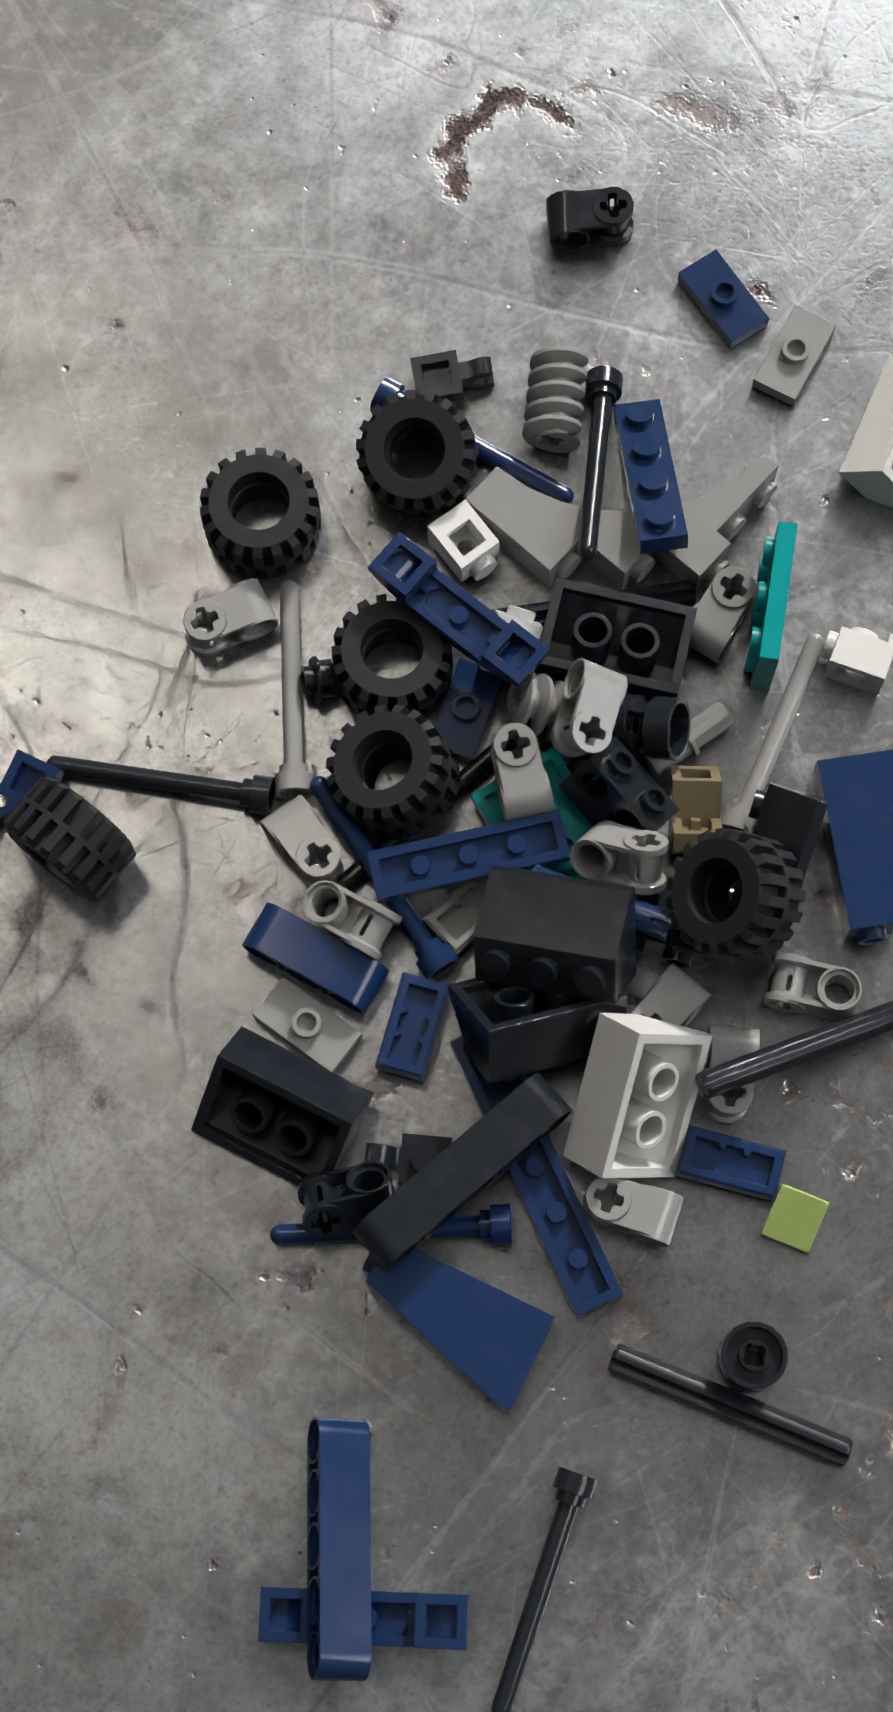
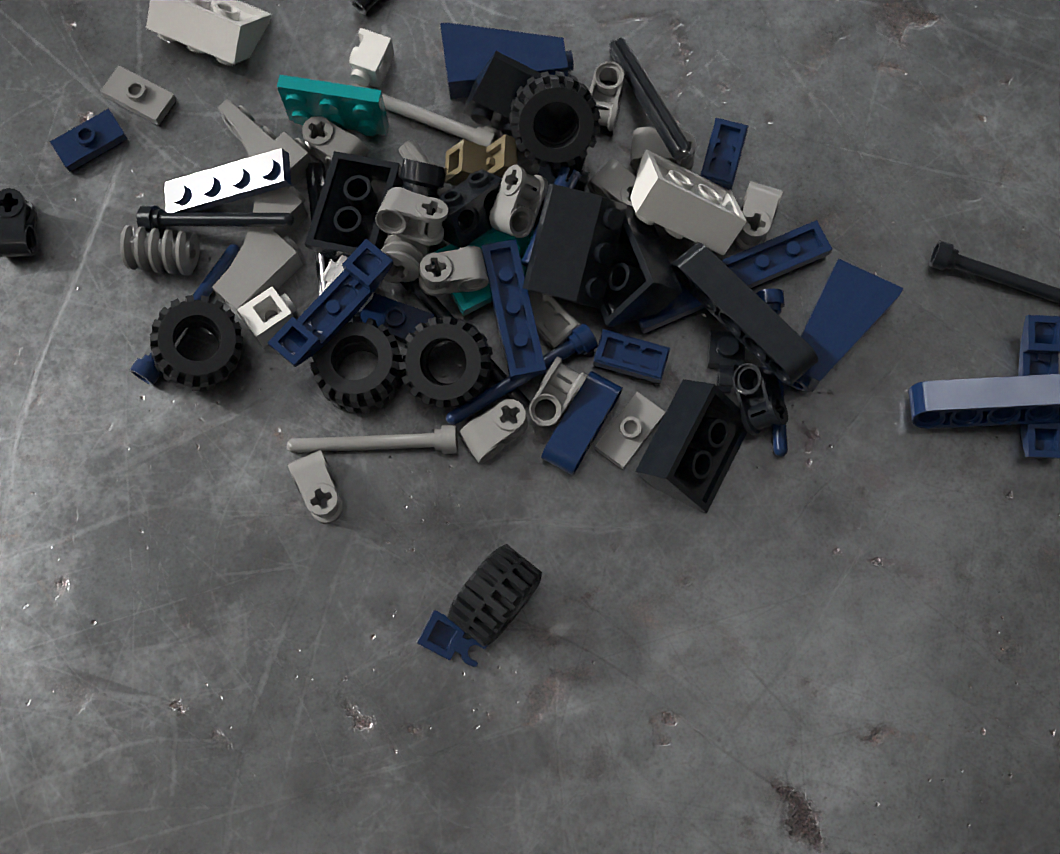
camera: 90 degrees left, 0 degrees up
black piece [46,755,275,815] -> none
black tyre [199,448,321,579] -> none
black plate [300,656,336,703] -> none
black plate [410,350,495,402] -> none
black axle [608,1344,853,1467] -> none
black wheel [715,1322,788,1394] -> none
yellowish green slope [761,1184,829,1254] -> none

